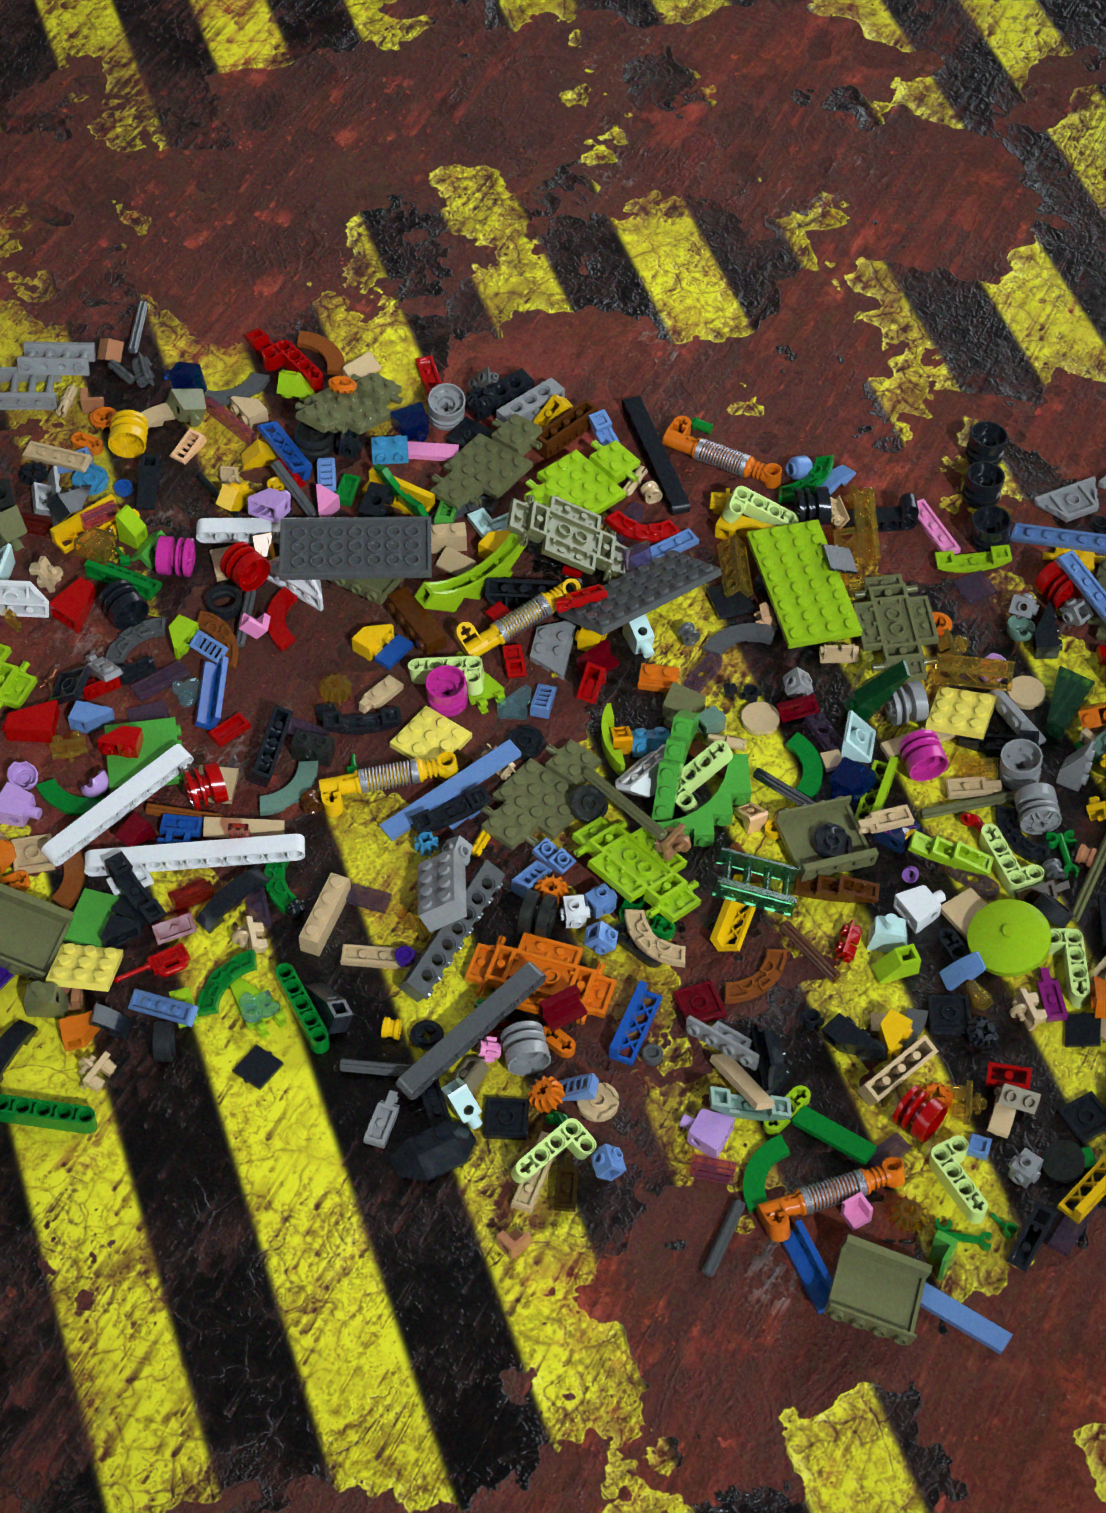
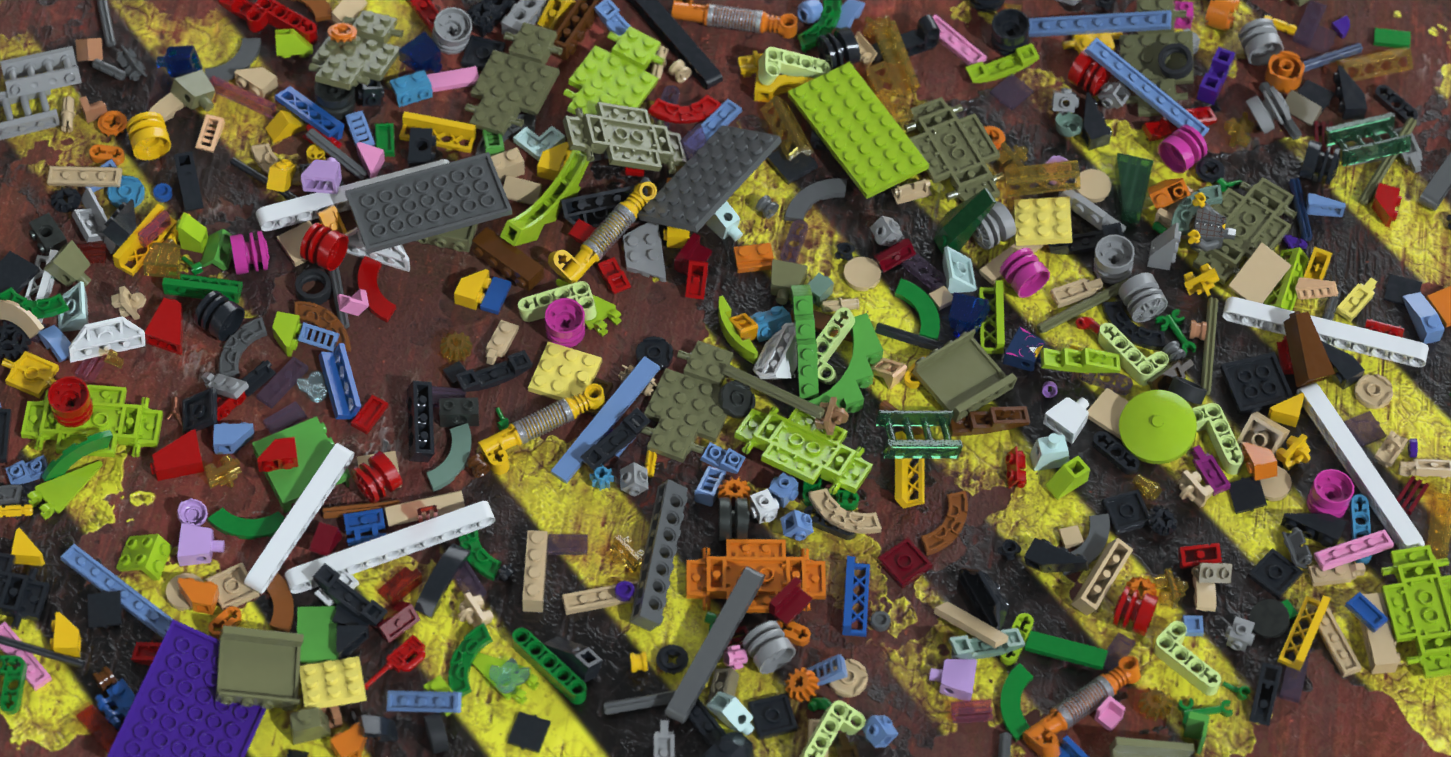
camera: 20 degrees left, 5 degrees up
lavender hair [80,769,109,798] -> none
green tile [373,464,429,517] -> none
light grey brick [418,849,467,932] -> none
clear light blue slope [497,684,531,720] -> none
medium blue slope [530,684,557,719] -> none
red hinge [554,584,608,613] -> none
light grey bracket [686,1015,759,1071] -> none
black plate [723,678,738,701] -> none
light nougat tile [754,602,778,627] -> none
reddish brown axle [780,920,840,982] -> none
black tile [812,823,852,859] -> none
piece [821,544,858,574] -> none
tan hinge [856,804,915,834] -> none
yellow slope [878,1009,914,1062] -> none
medium blue slope [939,951,987,991] -> none
clear yellow hips [962,757,998,778] -> none

